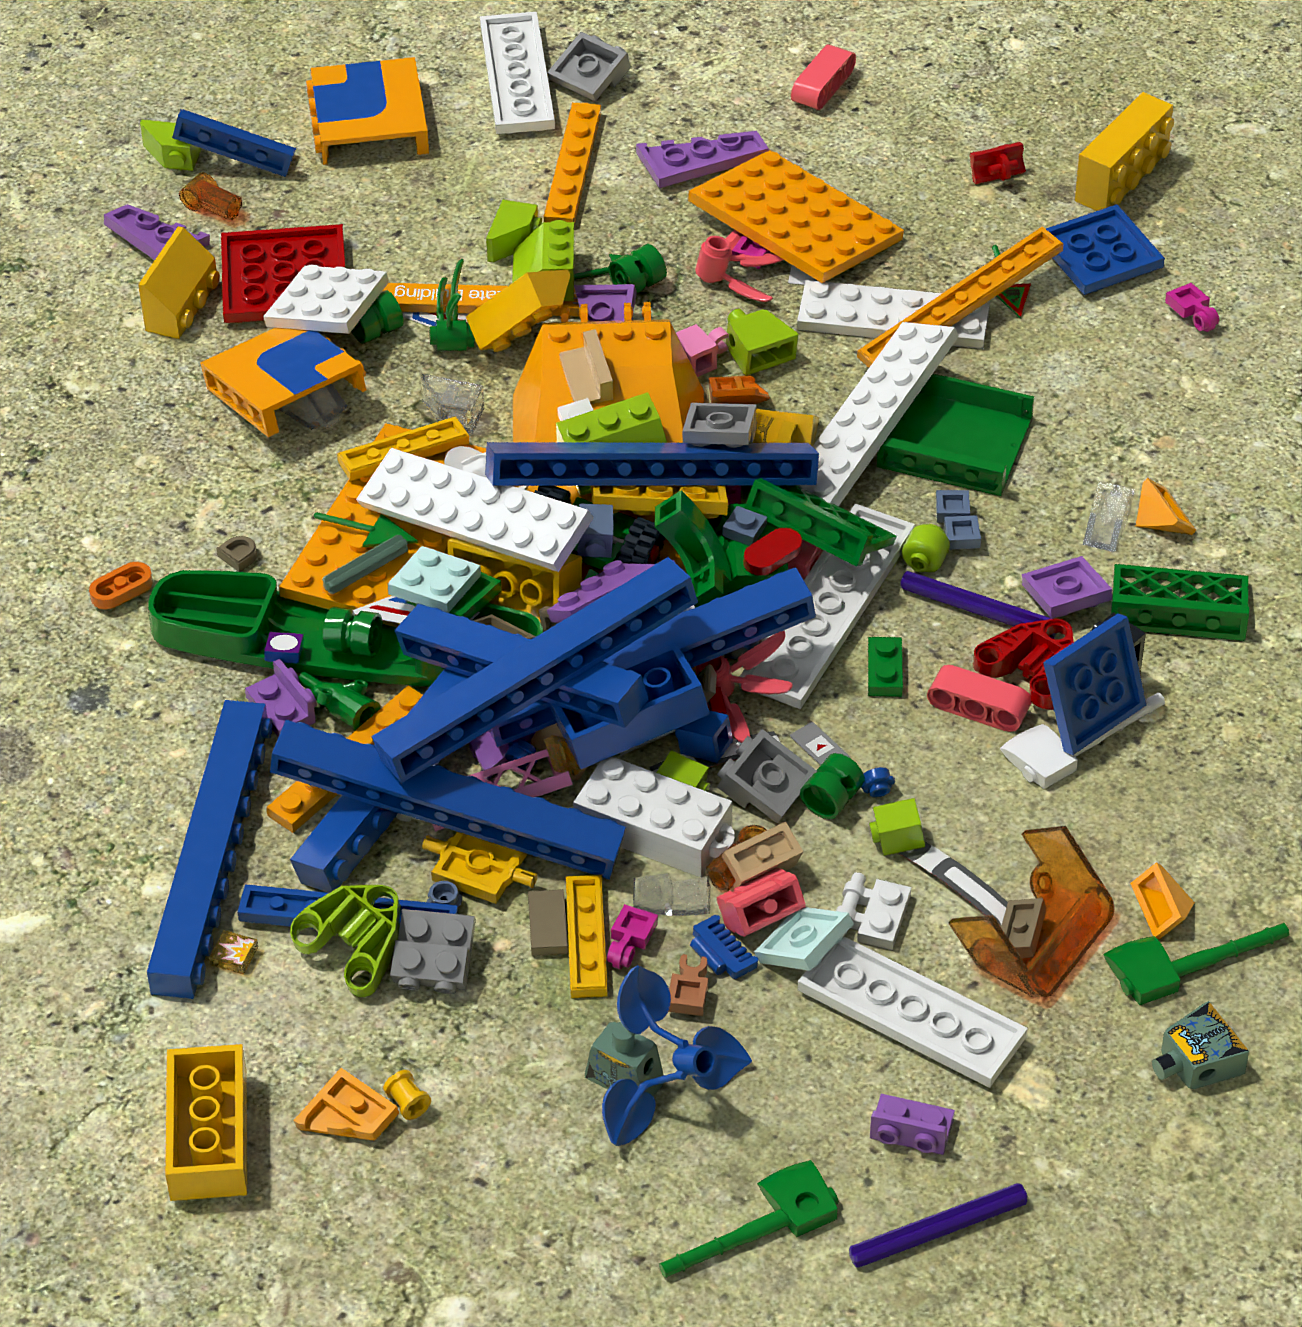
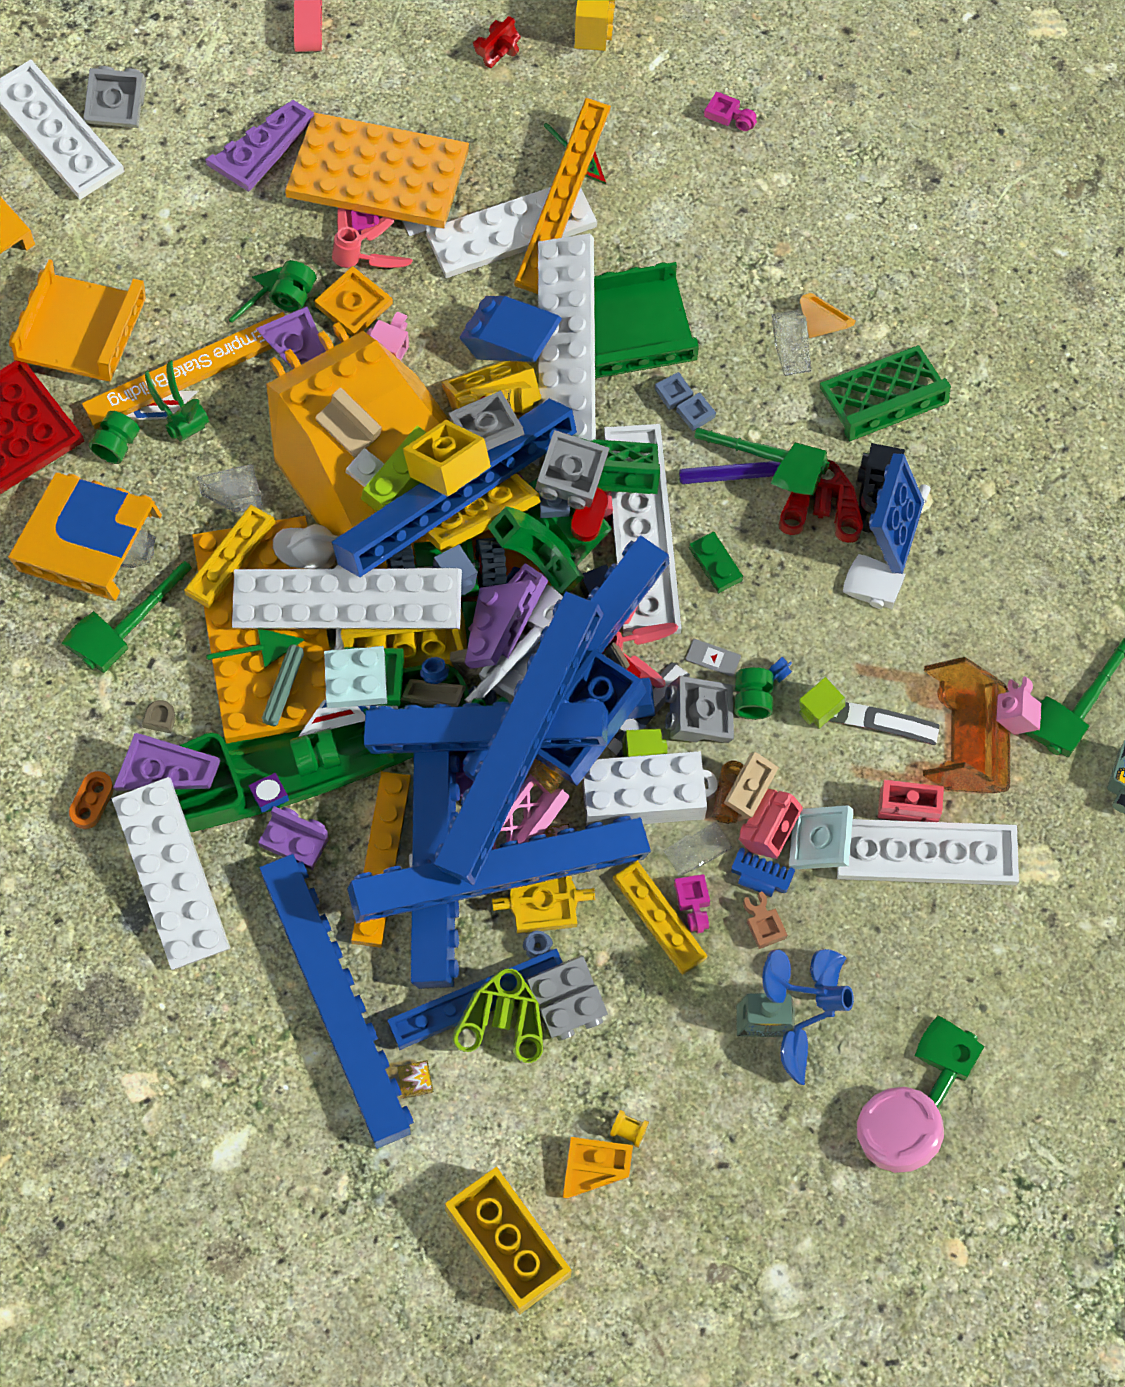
camera: 35 degrees left, 20 degrees up
white plate [263,265,389,334] -> none
green piece [298,672,381,730] -> none
yellow slope [466,270,570,352] -> none
lime slope [486,199,542,262] -> none
lime slope [512,220,575,301] -> none
dark tan tile [528,889,568,956] -> none
light orange plate [544,102,601,225] -> none
orange slope [709,375,770,404] -> none
lime torso [726,309,799,376] -> none
white plate [836,872,911,950] -> none
dark purple axle [849,1183,1028,1268] -> none
medium lavender bracket [870,1094,955,1155] -> none
lime head [902,524,950,572] -> none
coral beam [927,665,1032,732] -> none
dark tan plate [995,898,1047,960] -> none
medium lavender plate [1022,556,1112,619] -> none
blue plate [1046,204,1165,295] -> none
light orange slope [1130,862,1195,940] -> none
none -> light orange panel [9,259,146,382]
none -> green piece [62,561,192,673]
none -> white plate [112,777,231,970]
none -> medium lavender wing [113,733,220,791]
none -> light orange plate [314,266,393,337]
none -> yellow brick [403,420,491,496]
none -> blue plate [420,657,449,684]
none -> blue slope [459,296,562,362]
none -> light grey plate [535,430,609,509]
none -> green piece [694,428,829,495]
none -> bright pink piece [857,1087,944,1173]
none -> coral brick [878,780,944,822]
none -> bright pink brick [996,676,1041,735]

